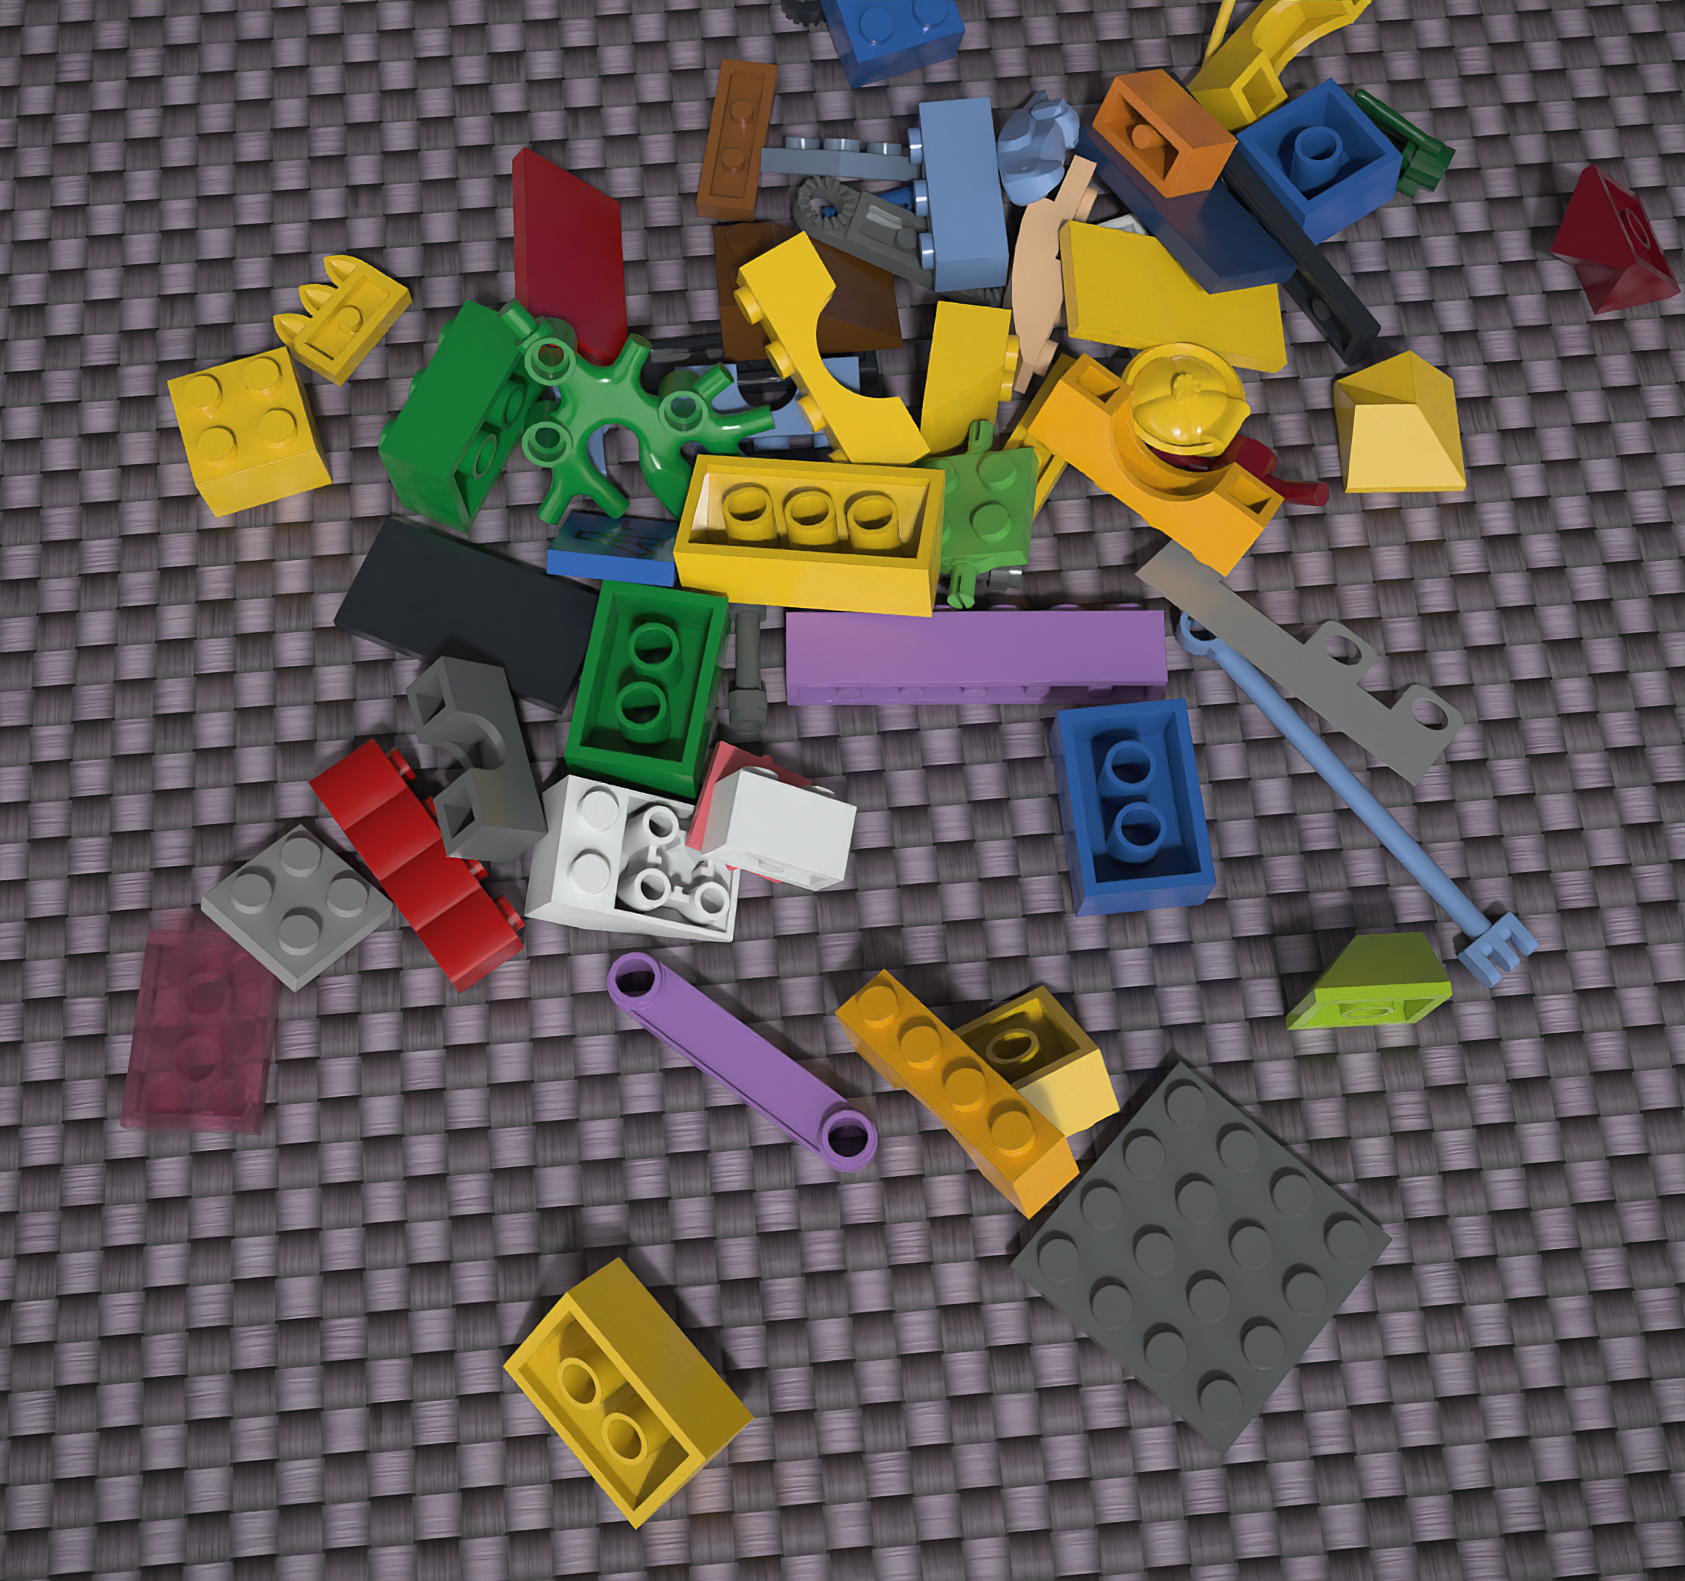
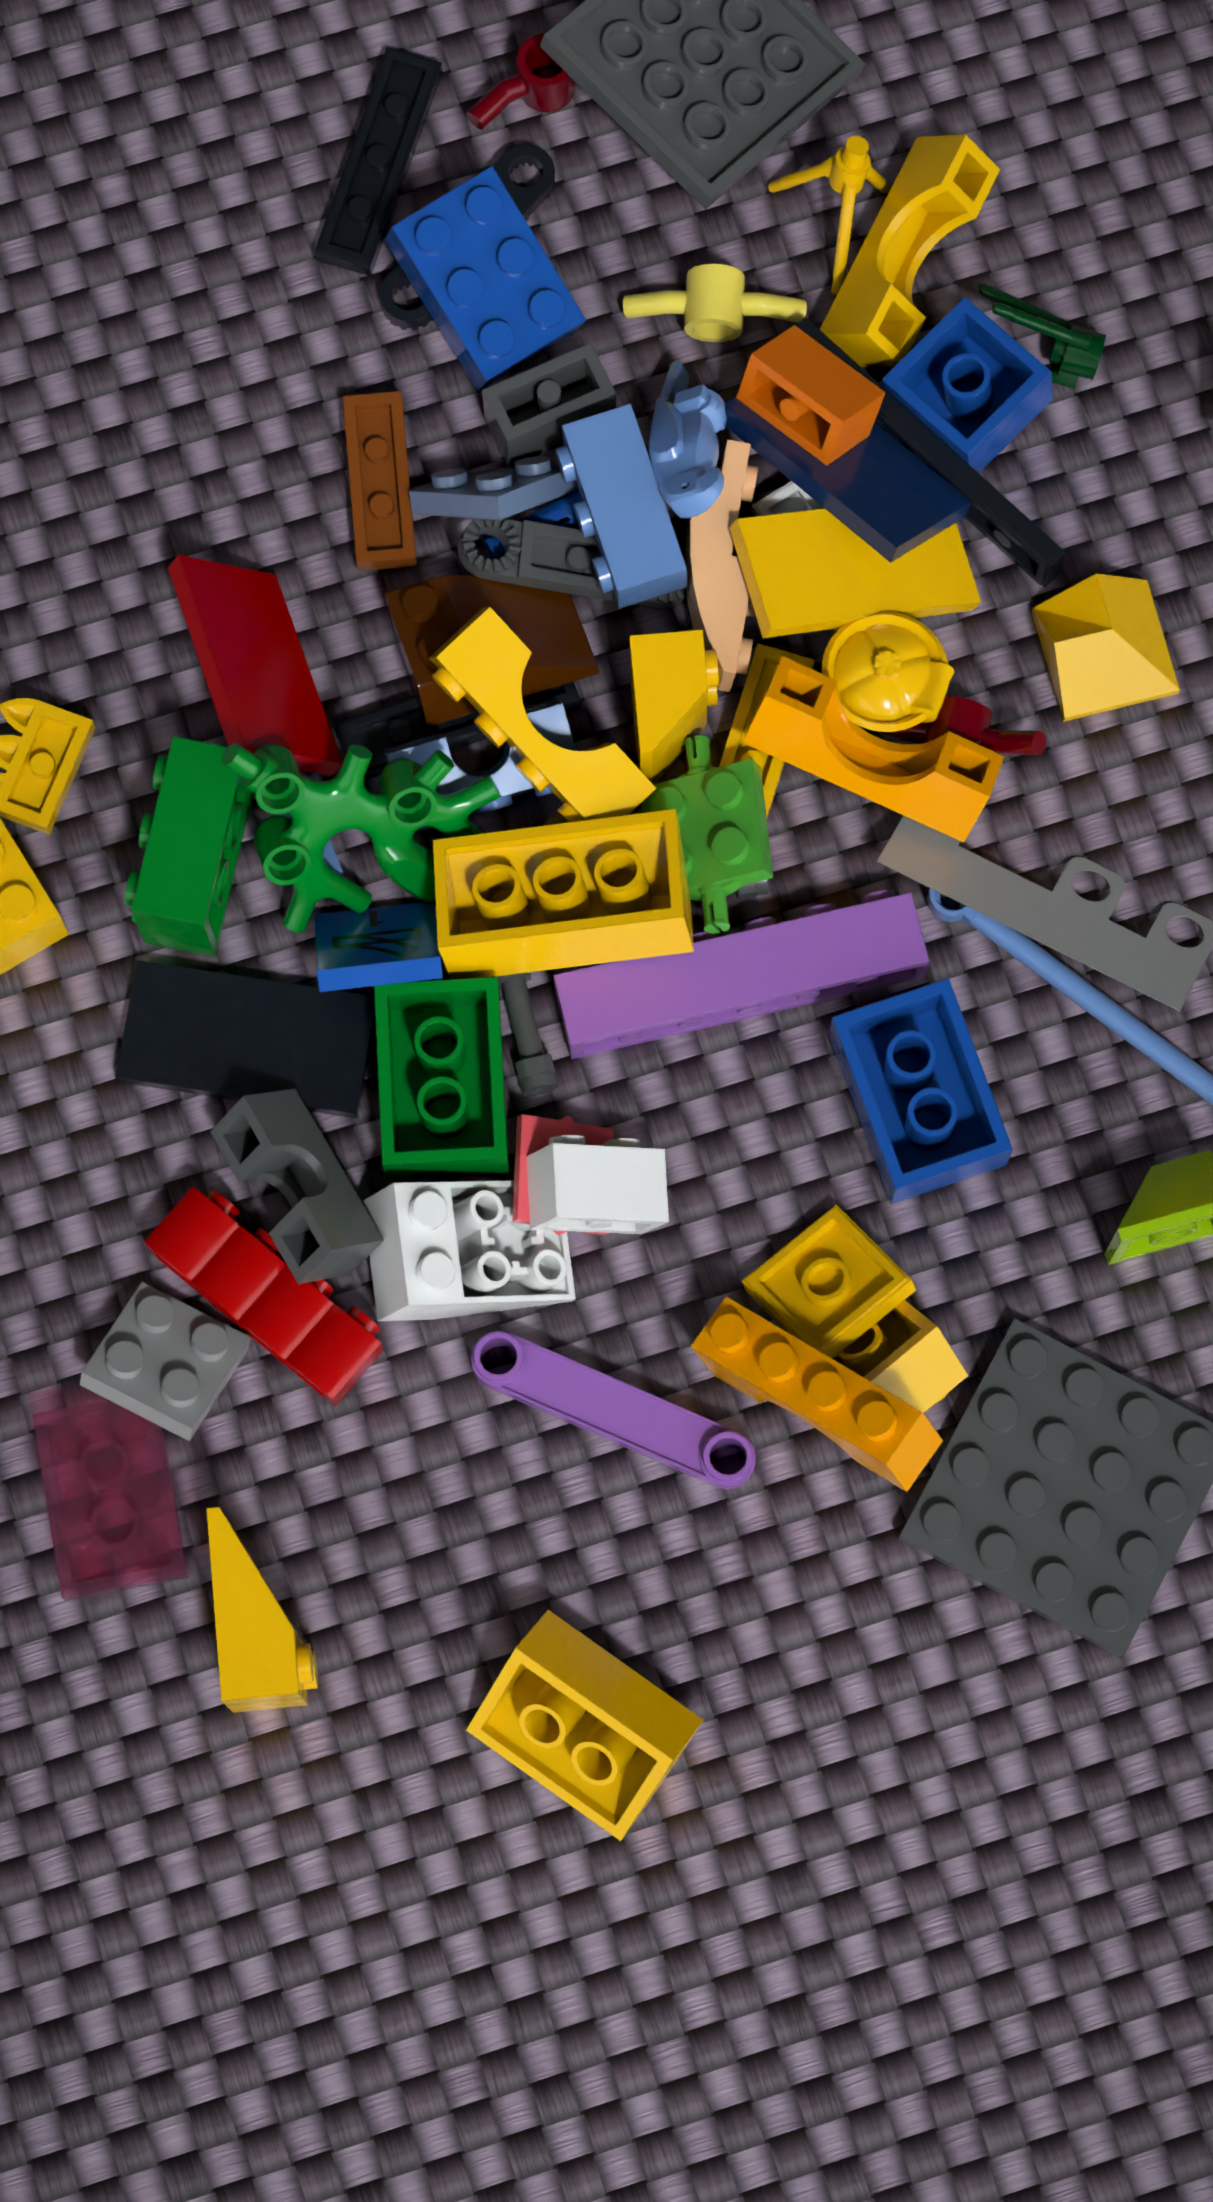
camera: 10 degrees left, 5 degrees up
none -> yellow slope [206,1507,318,1713]
none -> dark grey brick [482,343,616,467]
none -> light yellow piece [623,264,807,342]
none -> yellow tile [741,1205,916,1359]

